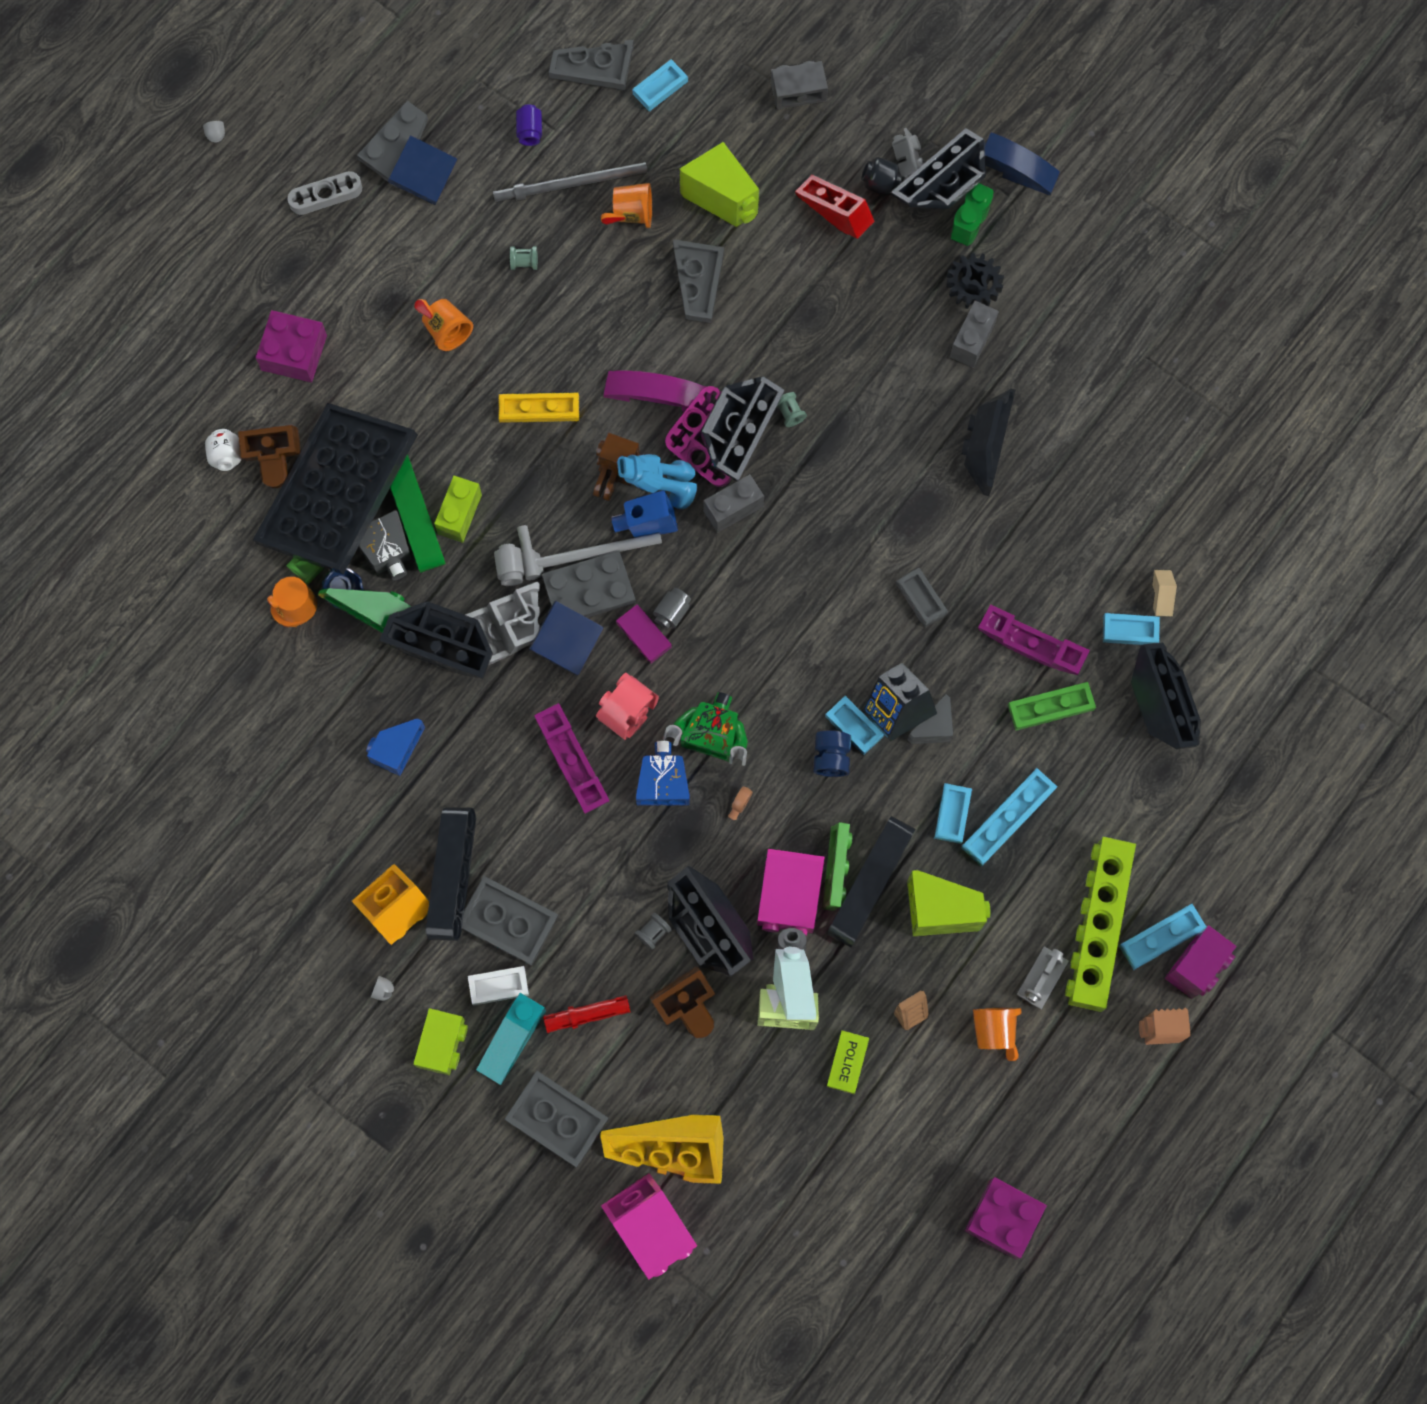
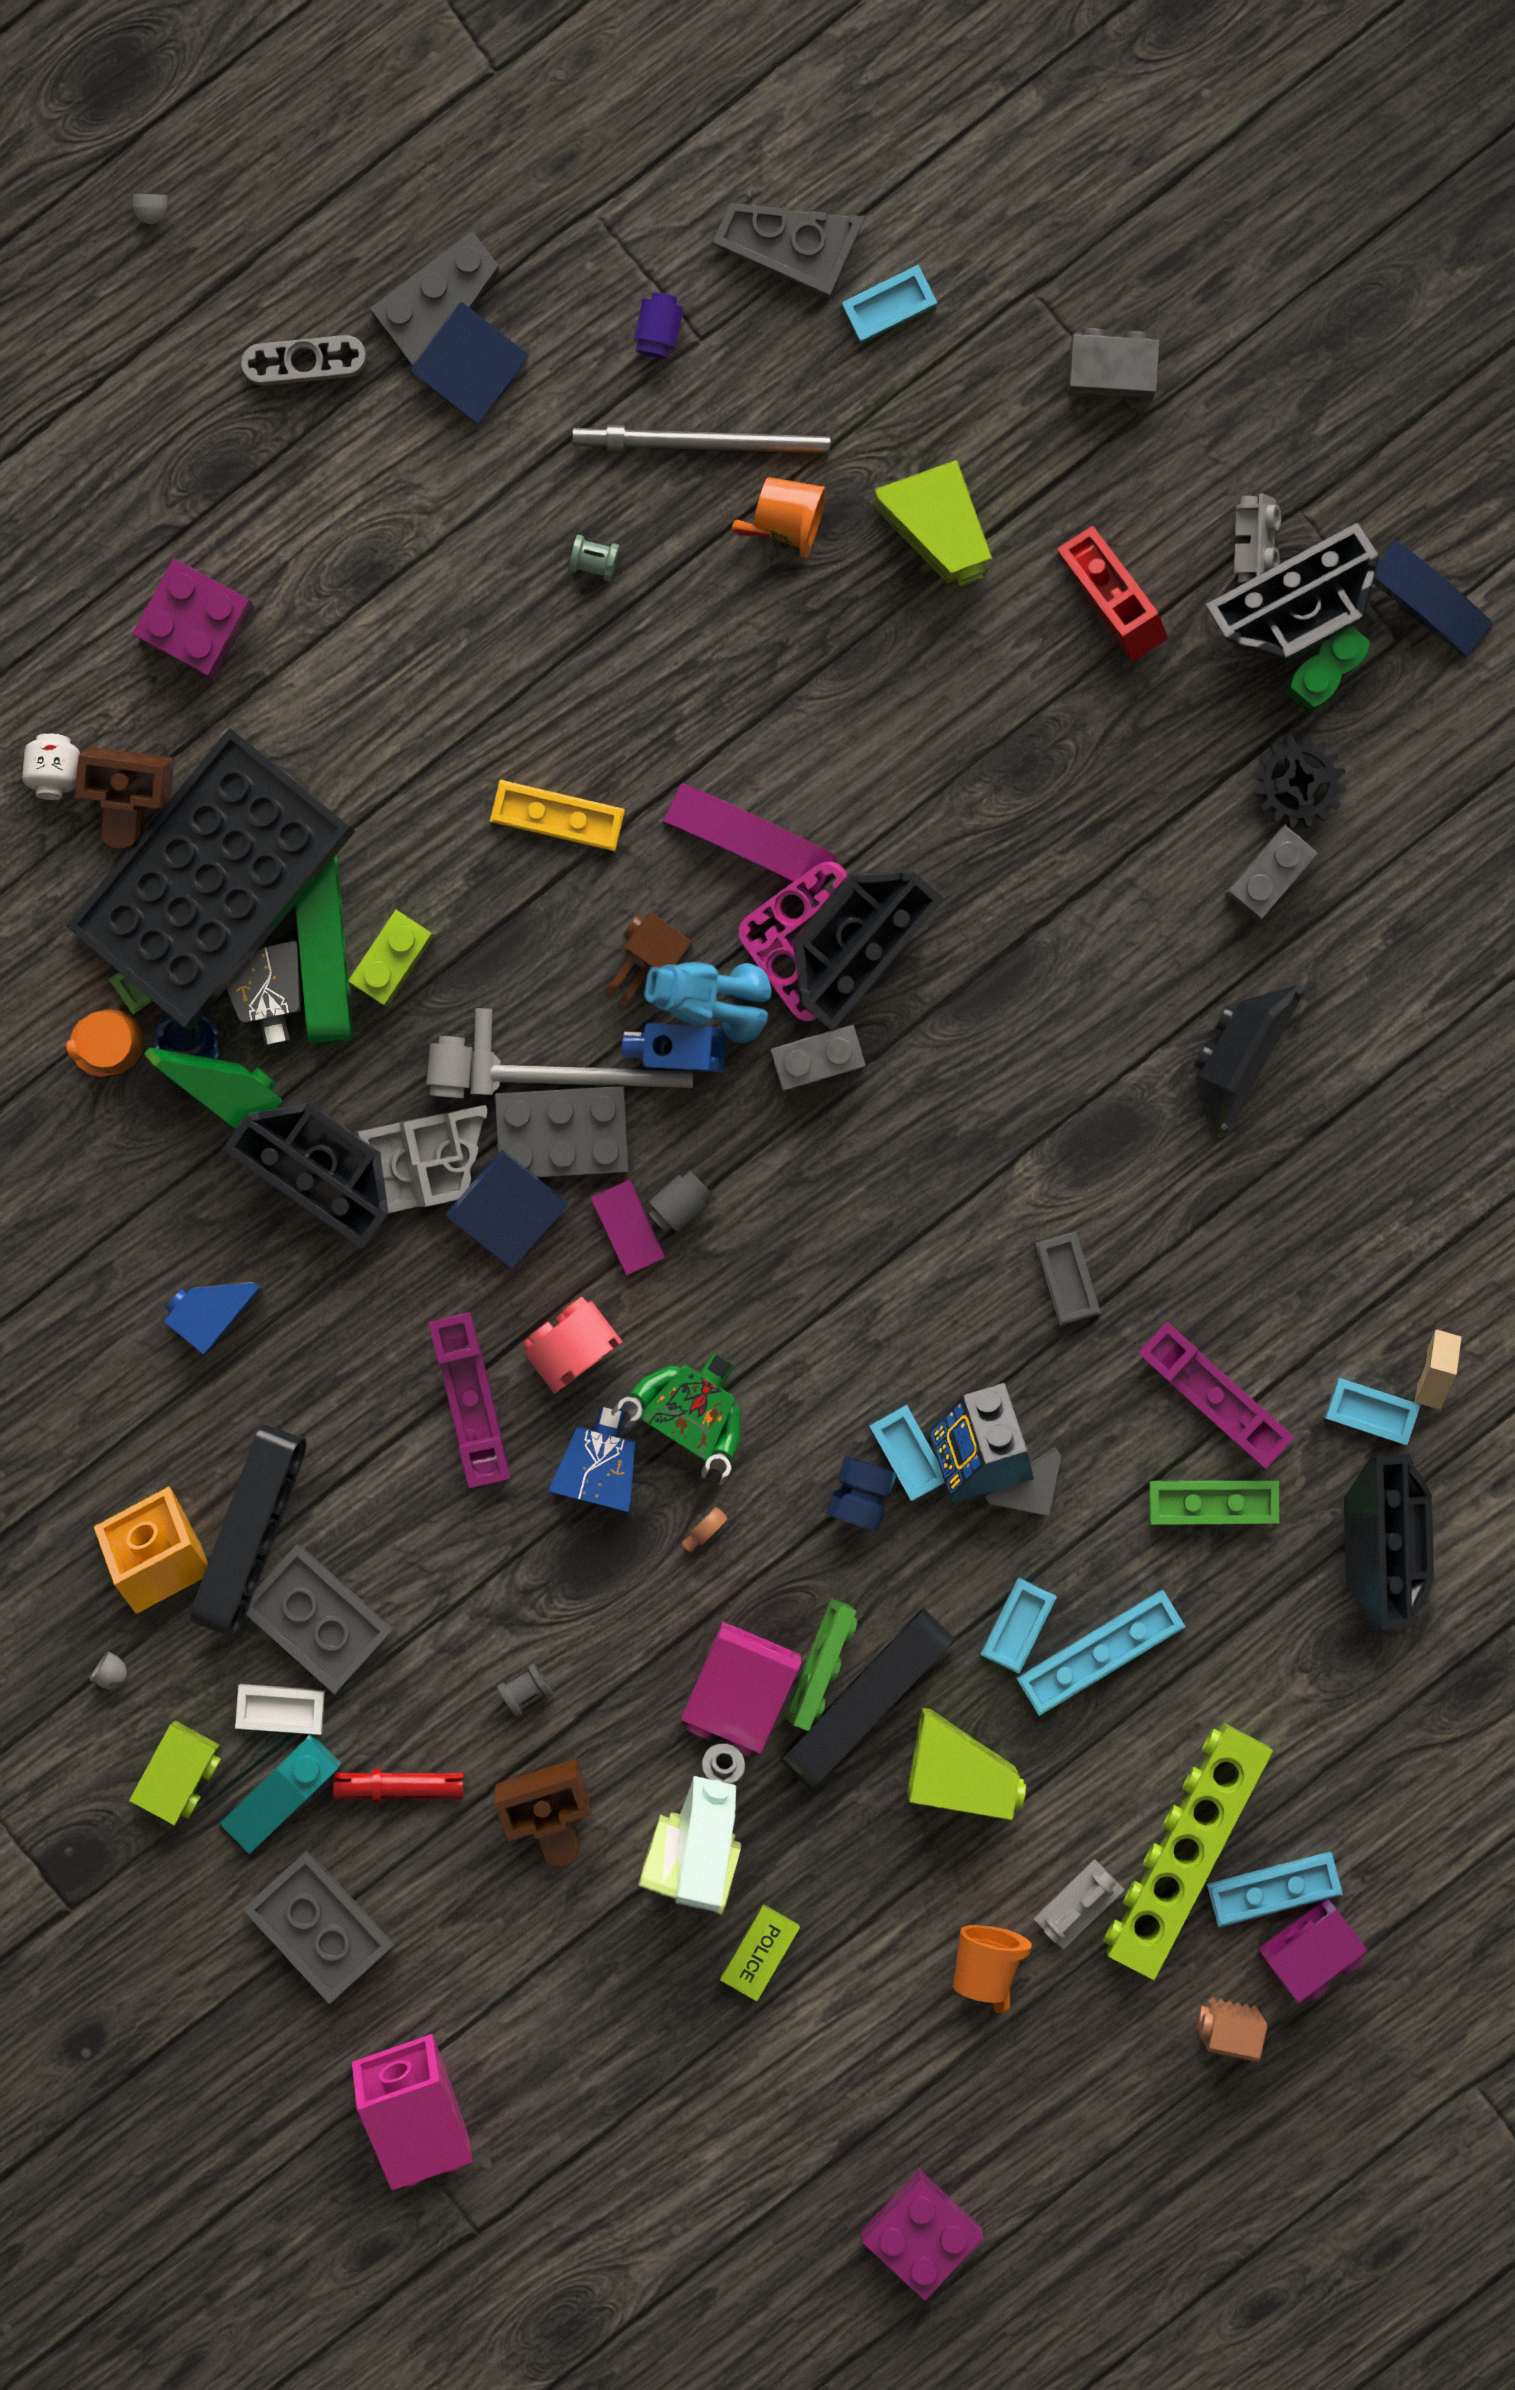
camera: 20 degrees right, 15 degrees up
orange hat [414,299,473,351] -> none
yellow wedge [600,1115,724,1184] -> none
black wedge [667,866,753,976] -> none
dark grey wing [673,239,724,323] -> none
sand green bush [776,392,807,427] -> none
black head [861,157,902,196] -> none
medium nougat slope [894,991,929,1030] -> none

